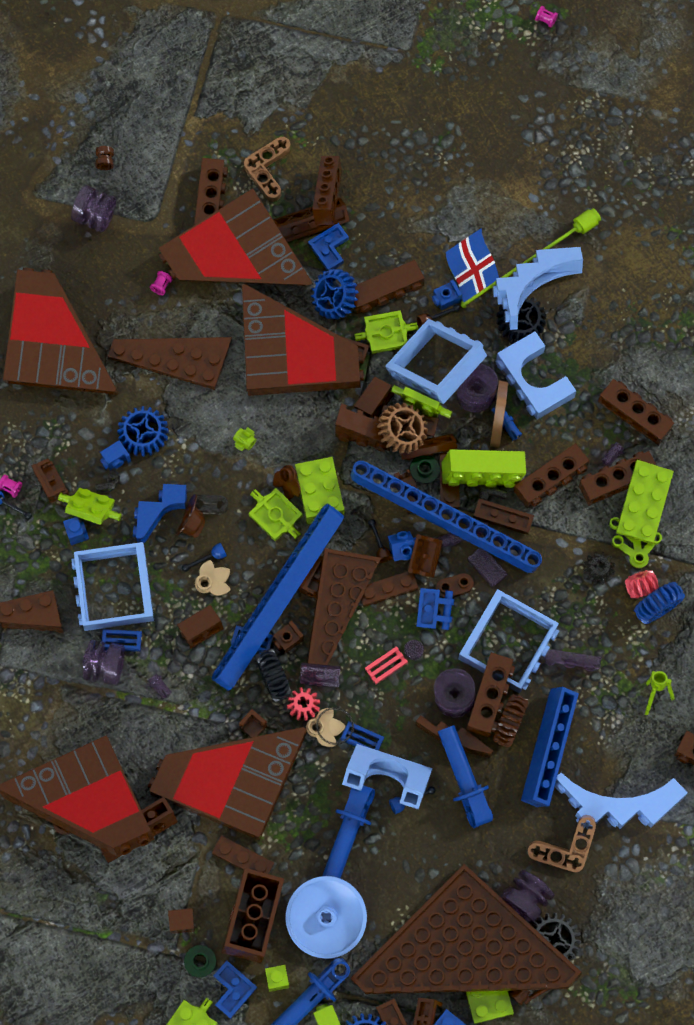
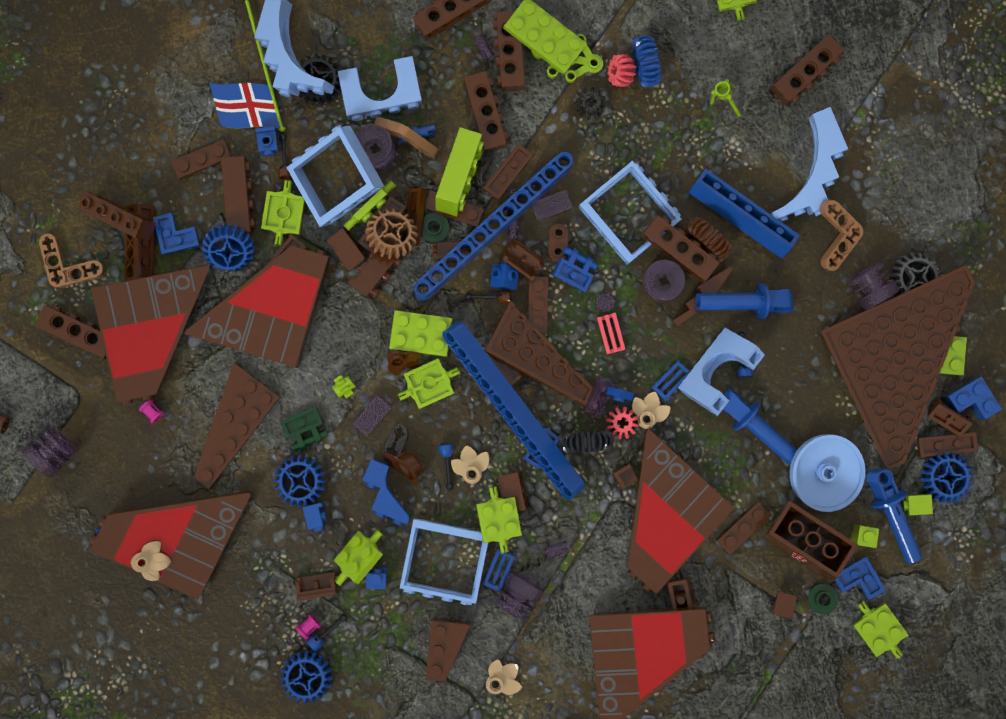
camera: 70 degrees left, 15 degrees up
reddish brown brick [273,621,304,654] -> none
clear smoke piece [316,707,354,745] -> none
clear purple plate [545,649,601,671] -> none
none -> tan plate [131,541,171,581]
none -> reddish brown plate [171,139,232,180]
none -> dark green plate [280,406,329,451]
none -> clear purple plate [352,395,392,437]
none -> lime plate [476,486,522,553]
none -> tan plate [486,659,522,695]
none -> blue plate [606,387,634,403]

